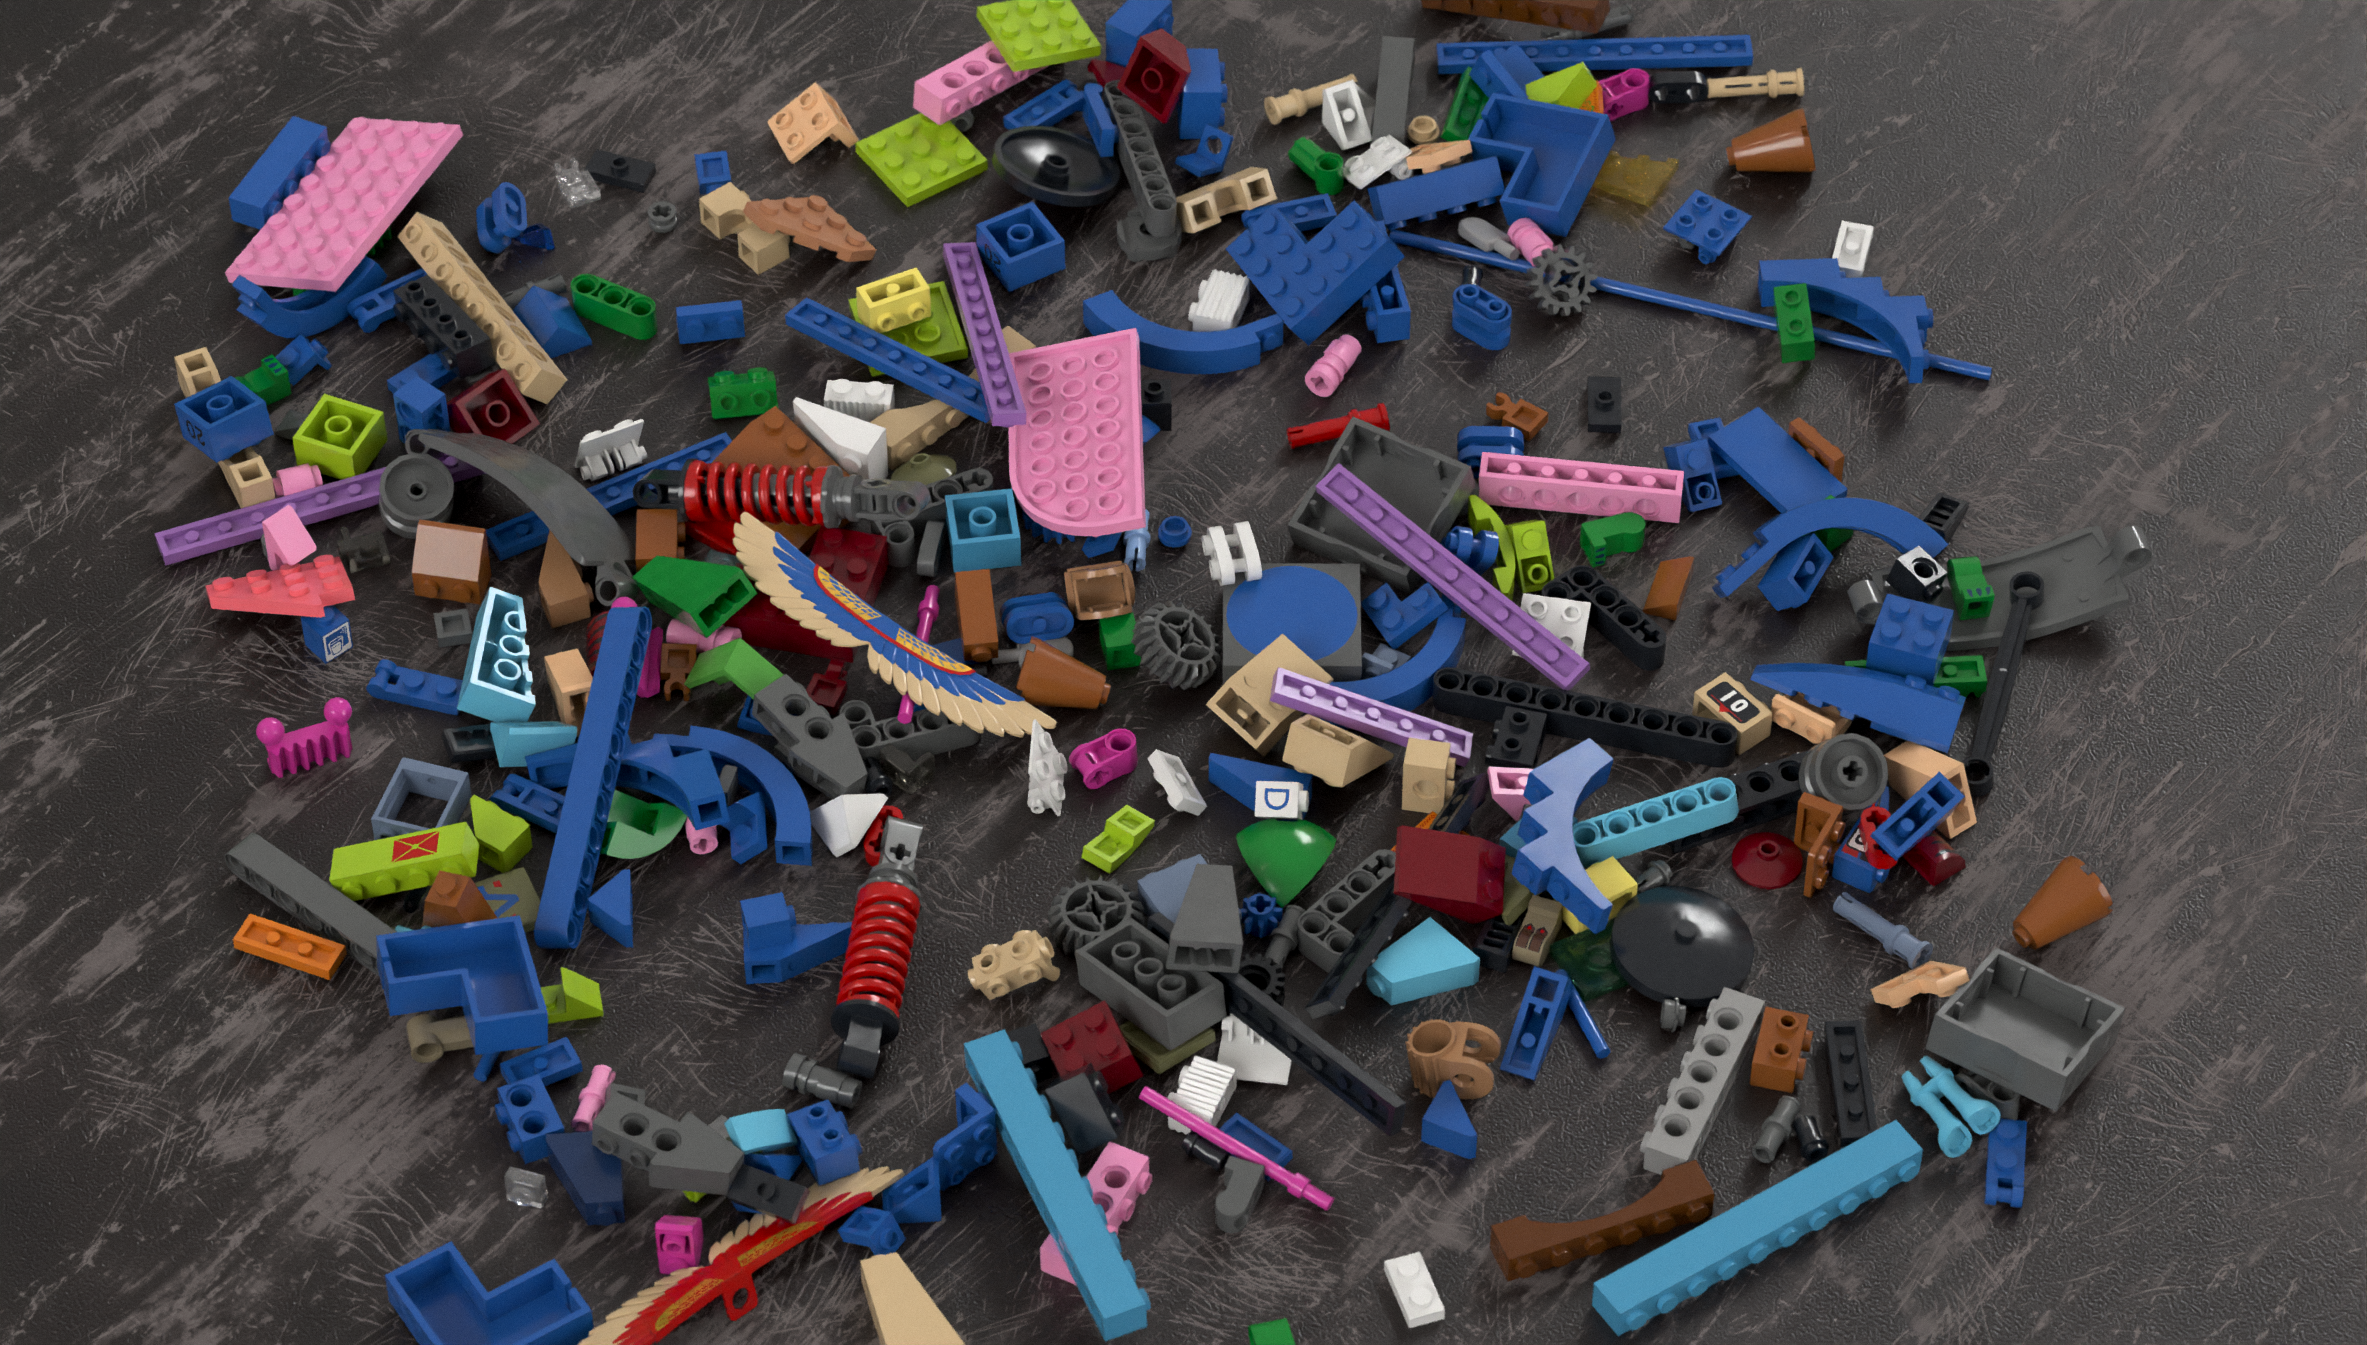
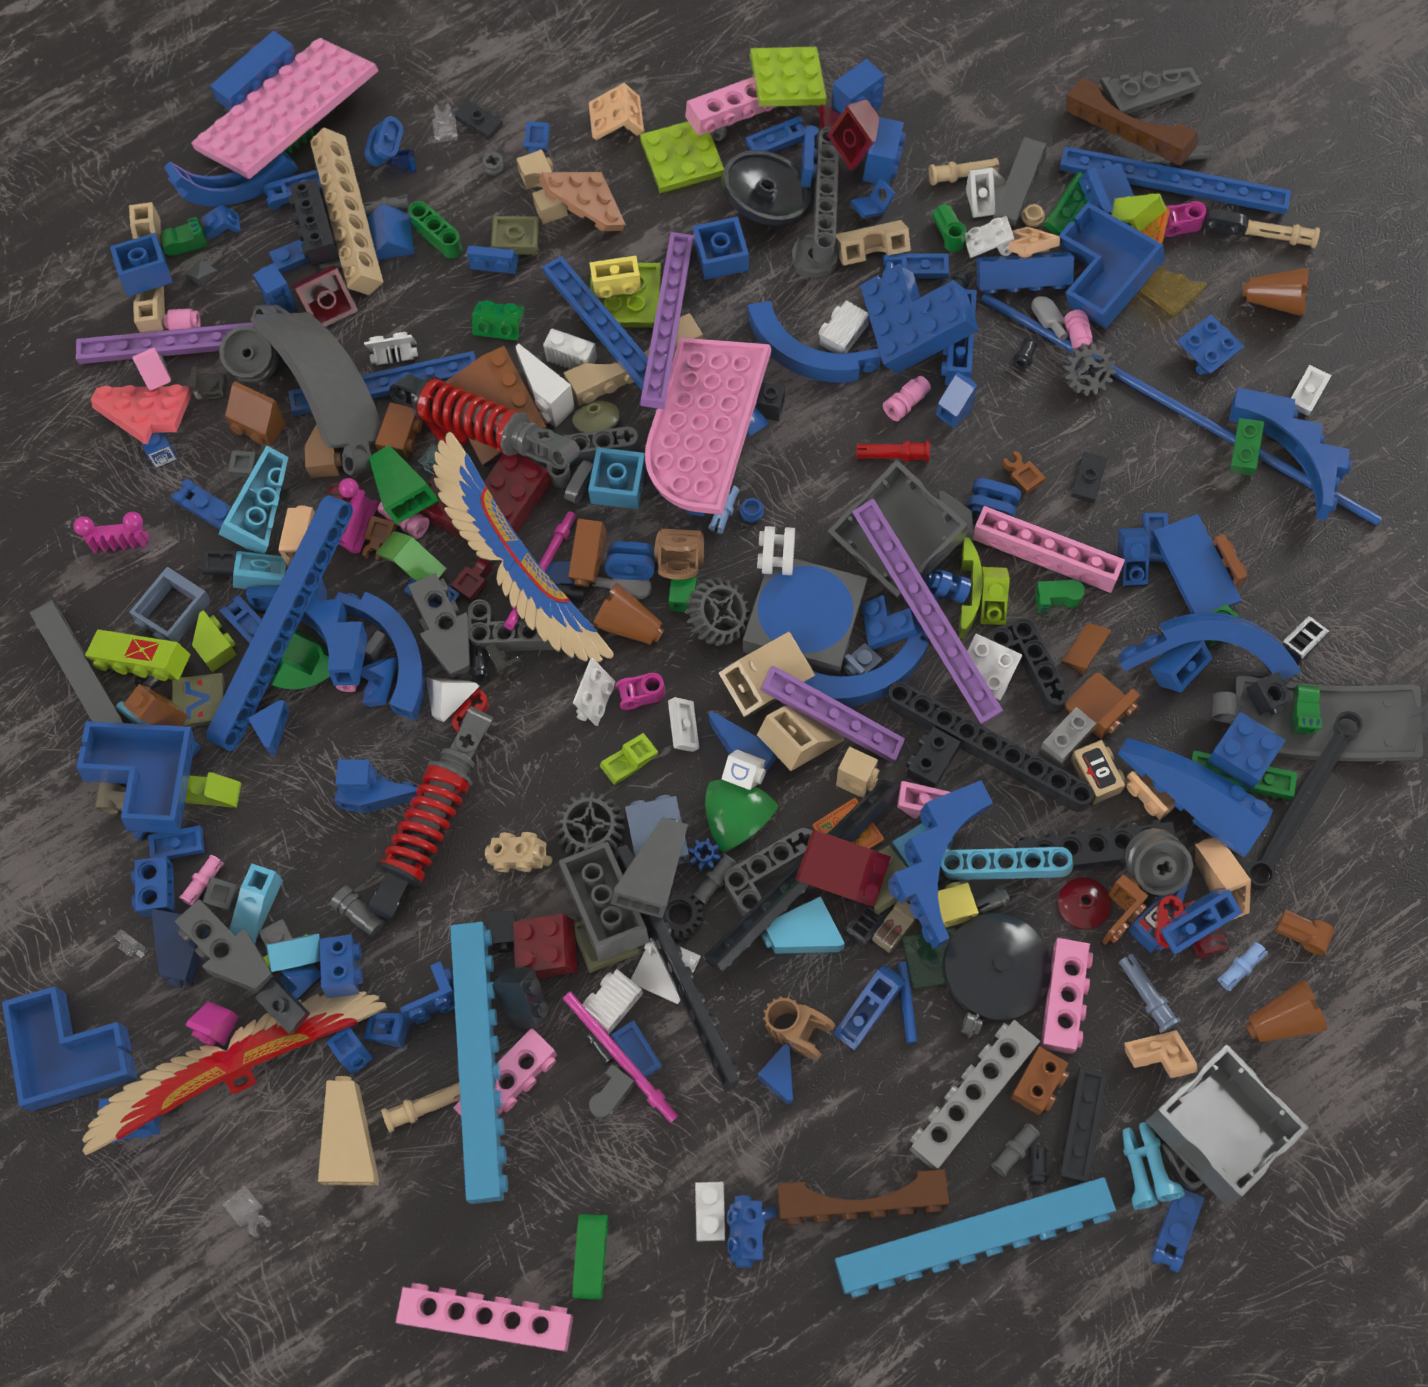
camera: 20 degrees right, 20 degrees up
orange plate [233,914,347,980] -> none
lime brick [292,394,388,480] -> none
blue brick [1452,284,1512,350] -> none
none -> medium azure slope [230,864,283,944]
none -> tan pin [381,1082,460,1132]
none -> olive plate [491,216,539,255]
none -> blue brick [727,1196,777,1268]
none -> slope [936,372,977,429]
none -> light grey brick [1039,707,1096,768]
none -> bright pink brick [1040,938,1093,1054]
none -> dark orange bracket [1065,673,1140,739]
none -> light blue pin [1218,942,1268,991]
none -> dark orange piece [1275,909,1335,955]

